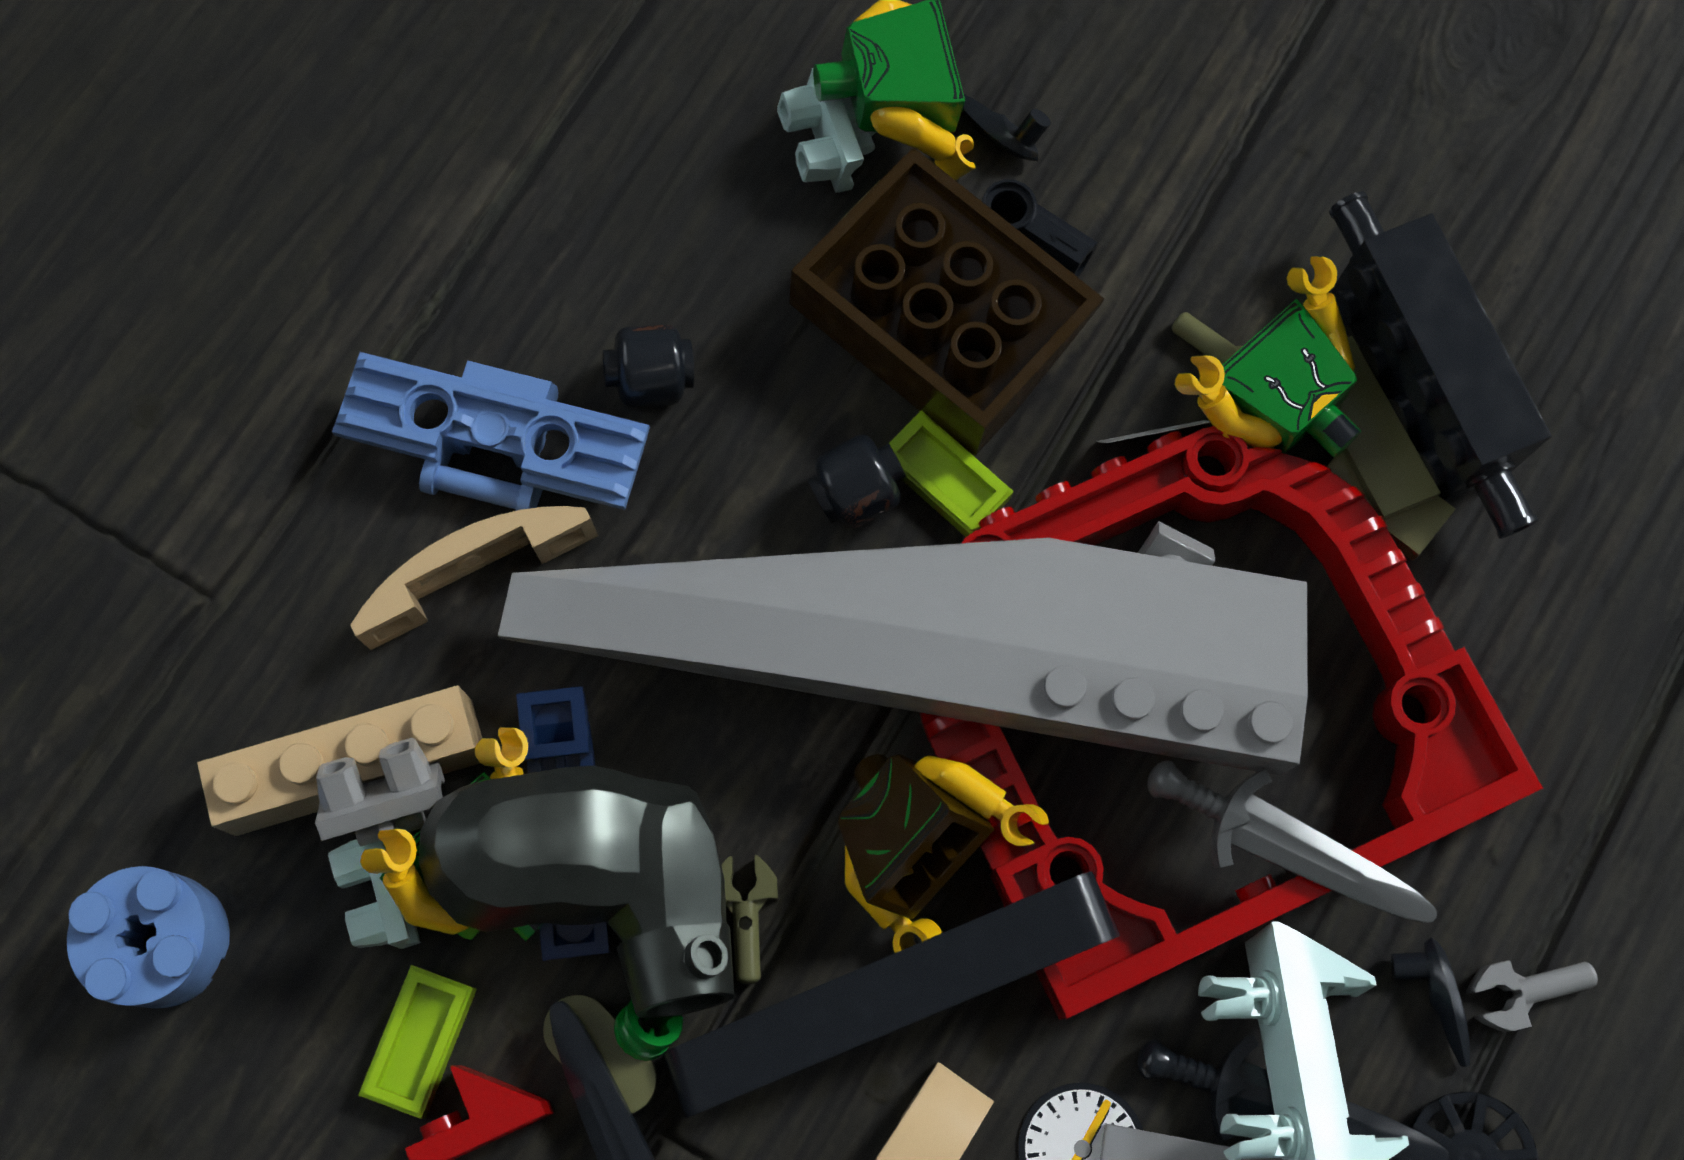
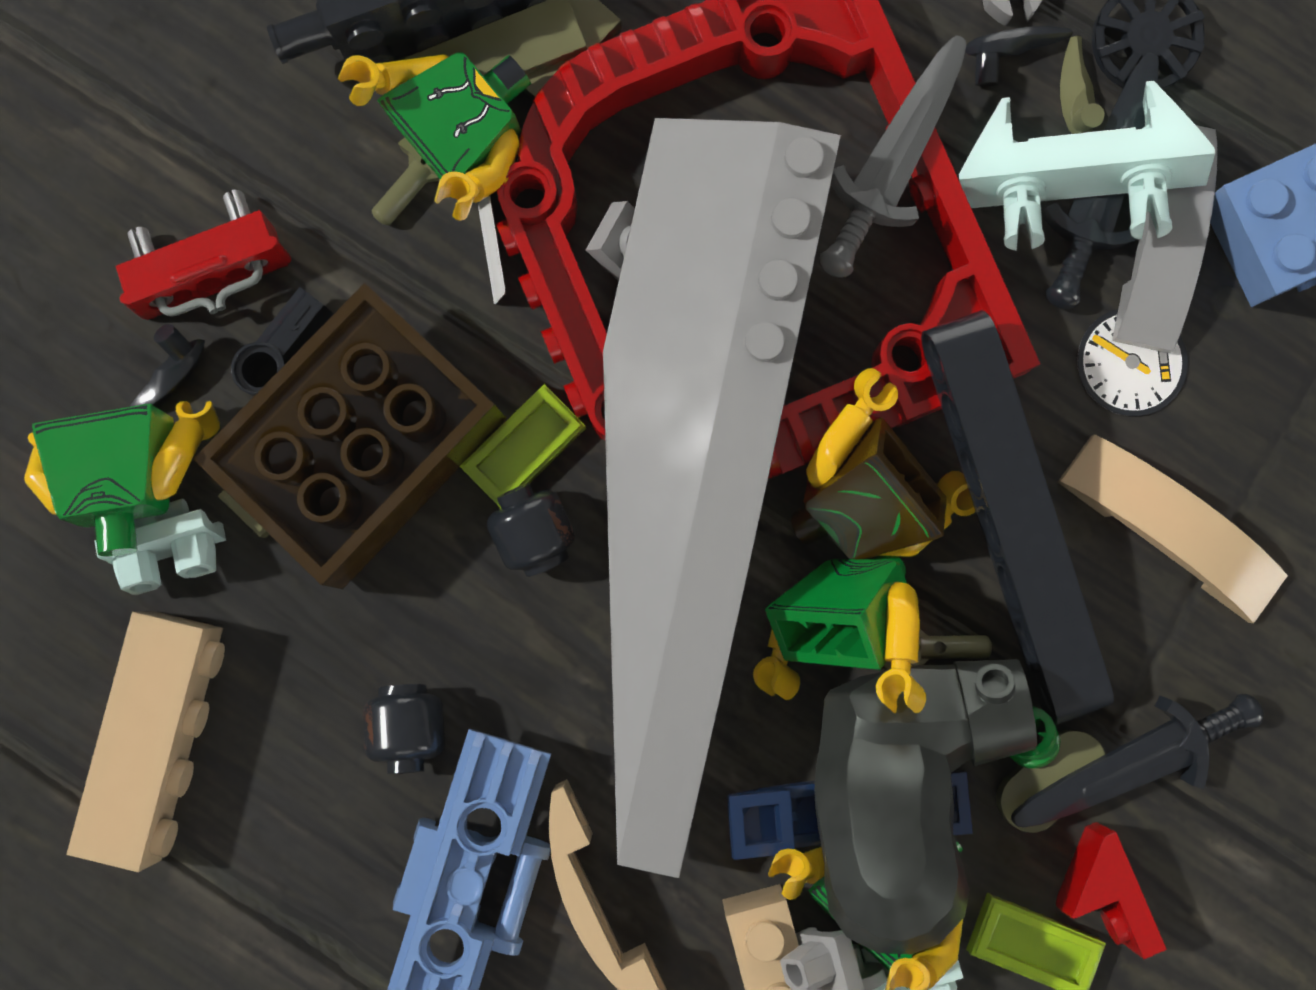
camera: 85 degrees left, 10 degrees up
none -> tan brick [66,611,225,872]
none -> red piece [115,190,291,320]
none -> green torso [753,555,926,713]
none -> olive bar [1060,36,1105,134]

